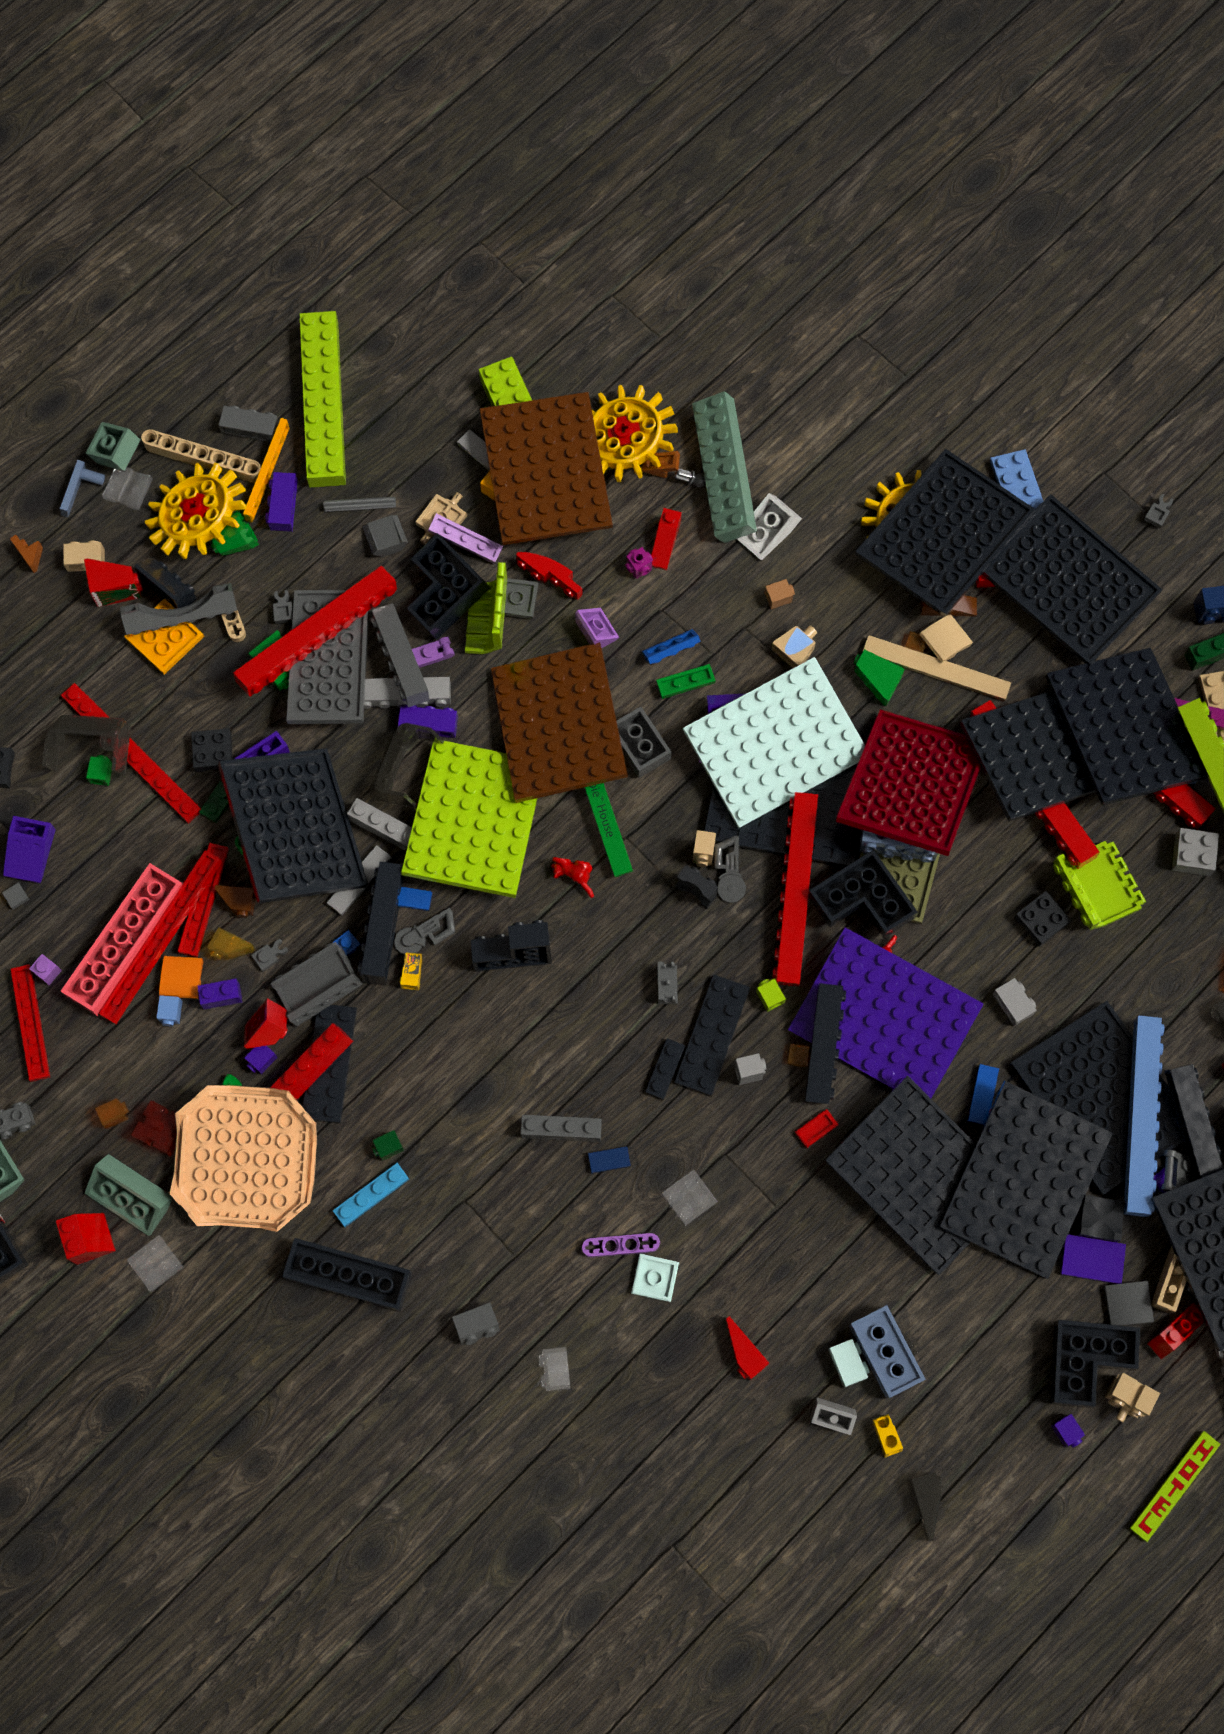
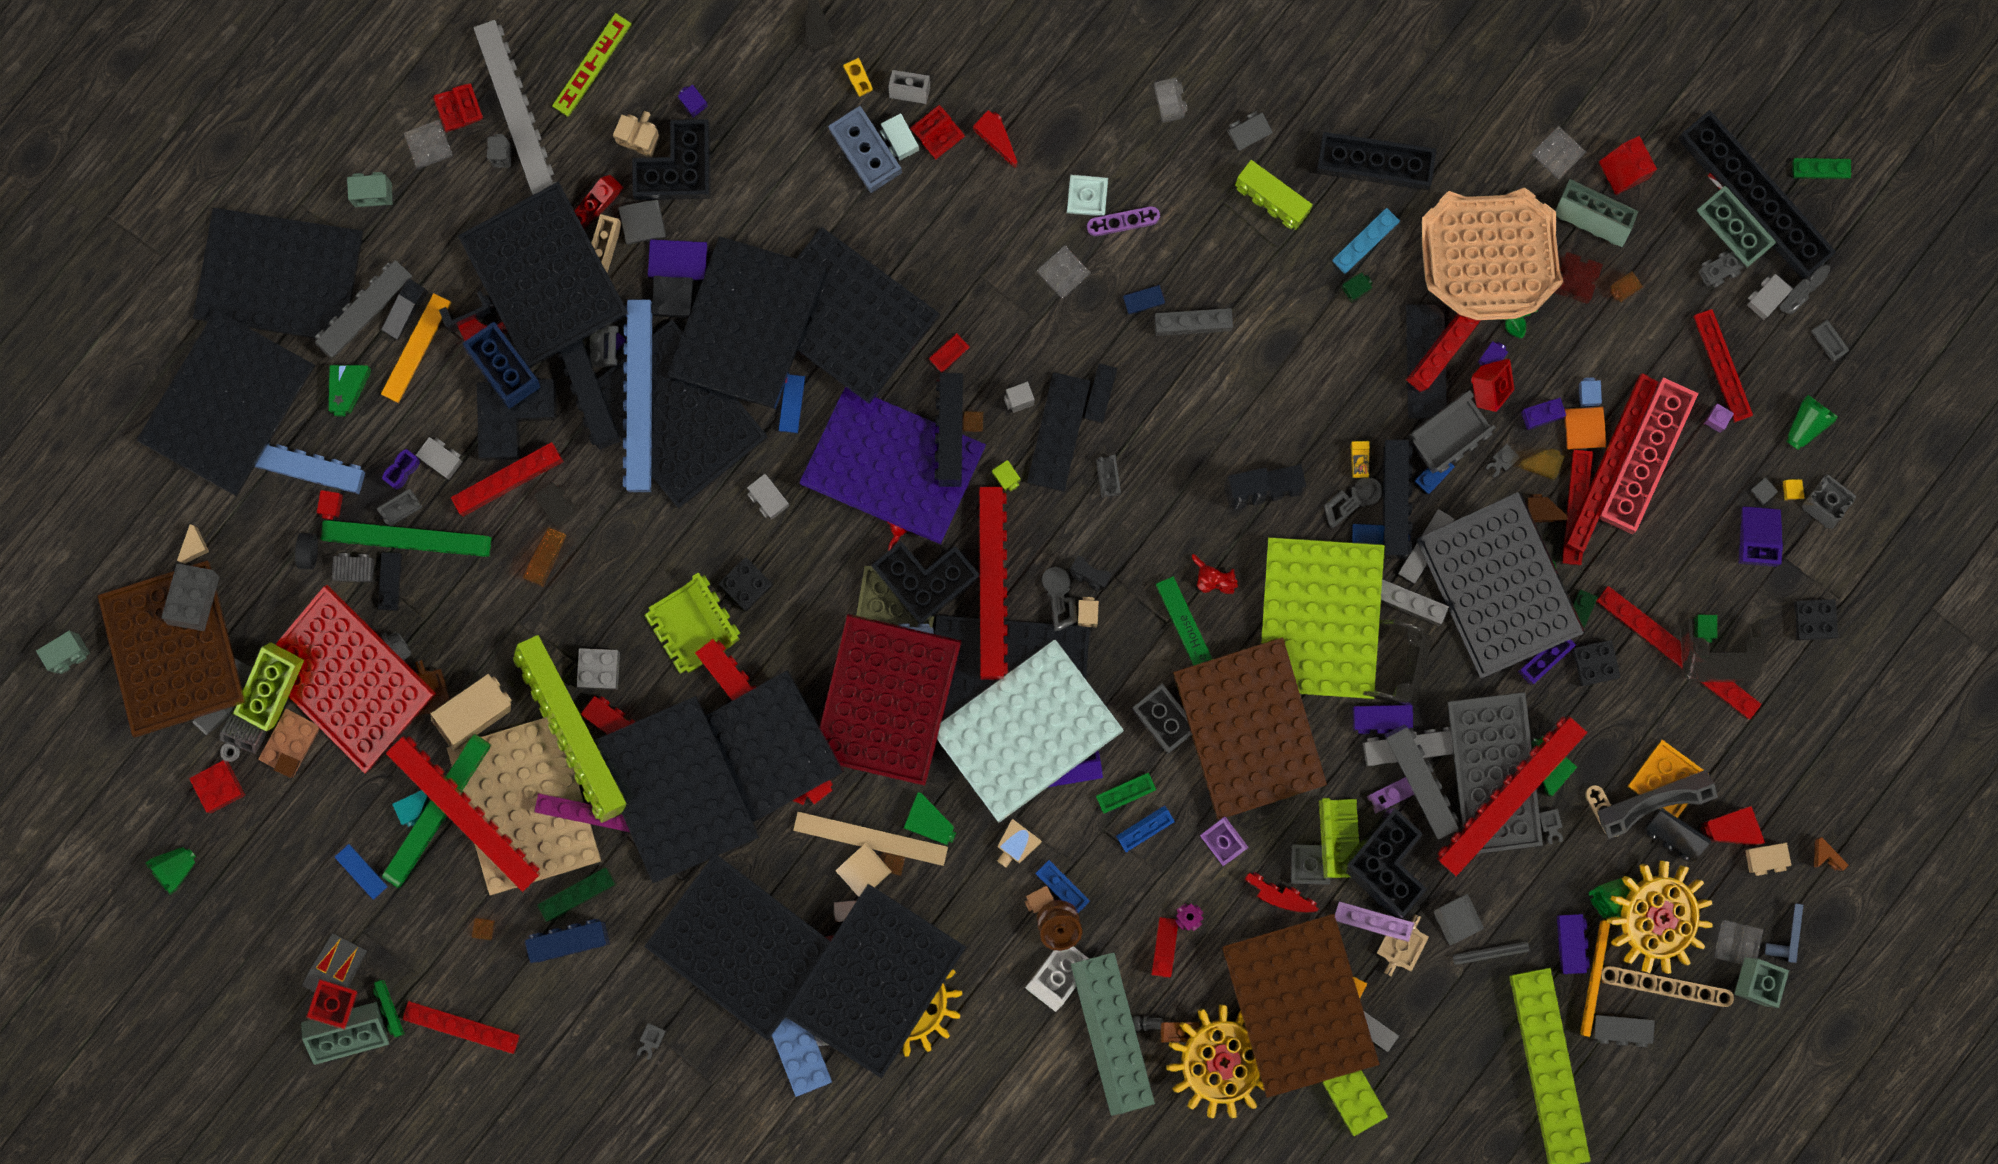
camera: 175 degrees right, 10 degrees up
none -> red slope [910,105,965,160]
none -> blue plate [1035,860,1090,913]
none -> reddish brown wheel [1036,900,1082,951]
none -> lime brick [1235,160,1313,230]

